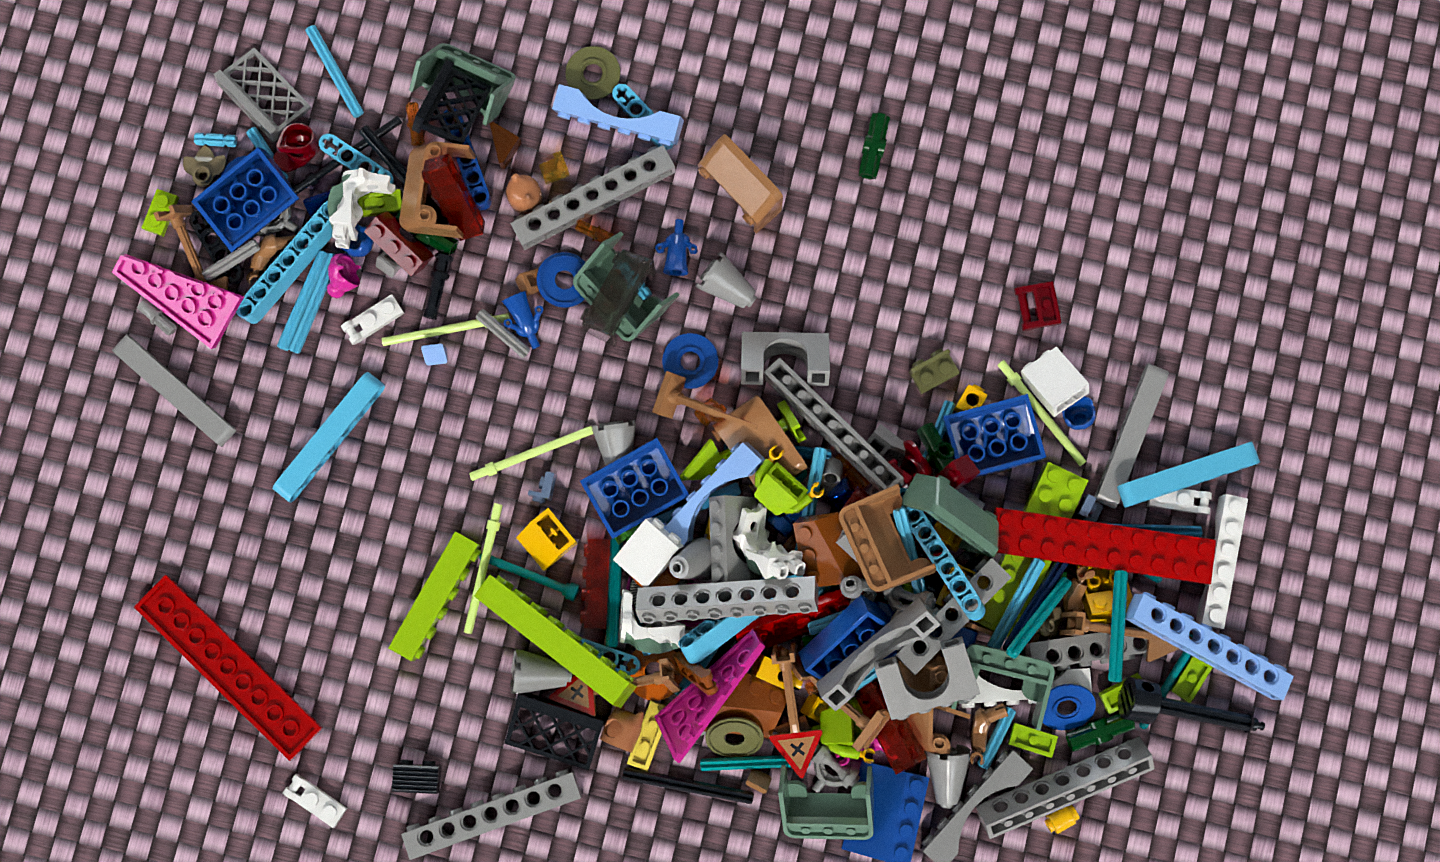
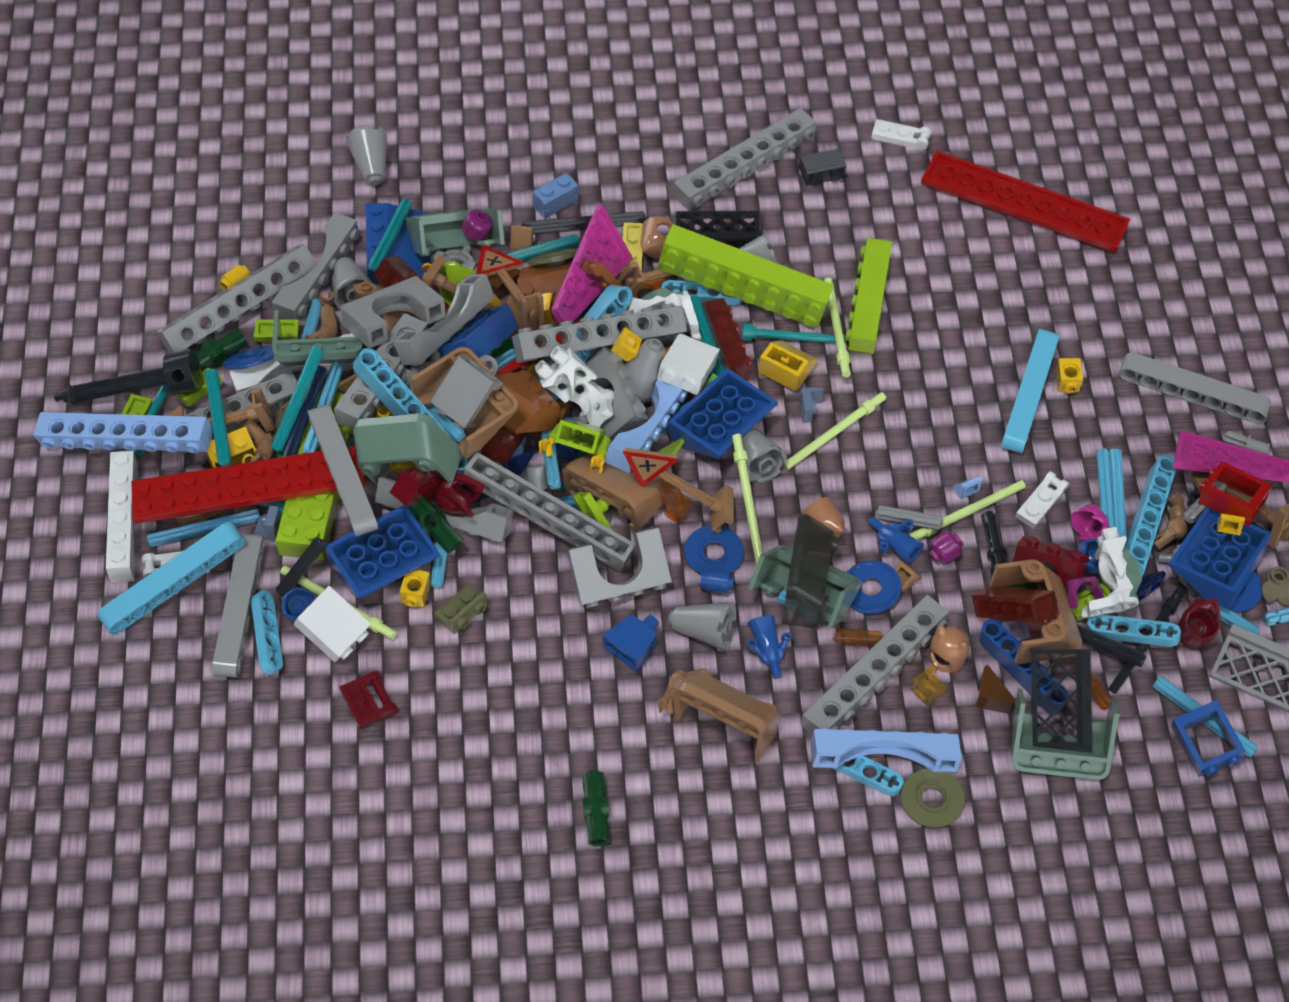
camera: 160 degrees right, 25 degrees down
none -> medium azure beam [251,590,283,675]
none -> black axle [276,537,326,596]
none -> light grey beam [307,404,378,537]
none -> teal axle [368,198,412,272]
none -> light grey panel [430,356,503,429]
none -> magenta head [461,209,492,241]
none -> medium blue brick [532,173,578,219]
none -> blue torso [603,614,659,673]
none -> yellow slope [611,327,642,362]
none -> medium nougat arm [658,668,706,714]
none -> blue brick [700,569,734,594]
none -> yellowish green bar [732,434,763,565]
none -> nougat piece [800,497,845,549]
none -> magenta head [929,531,964,565]
none -> yellow brick [1055,358,1083,393]
none -> magenta cap [1067,576,1104,609]
none -> blue window [1171,700,1245,777]
none -> red window [1198,461,1272,527]
none -> yellow slope [1217,513,1245,535]

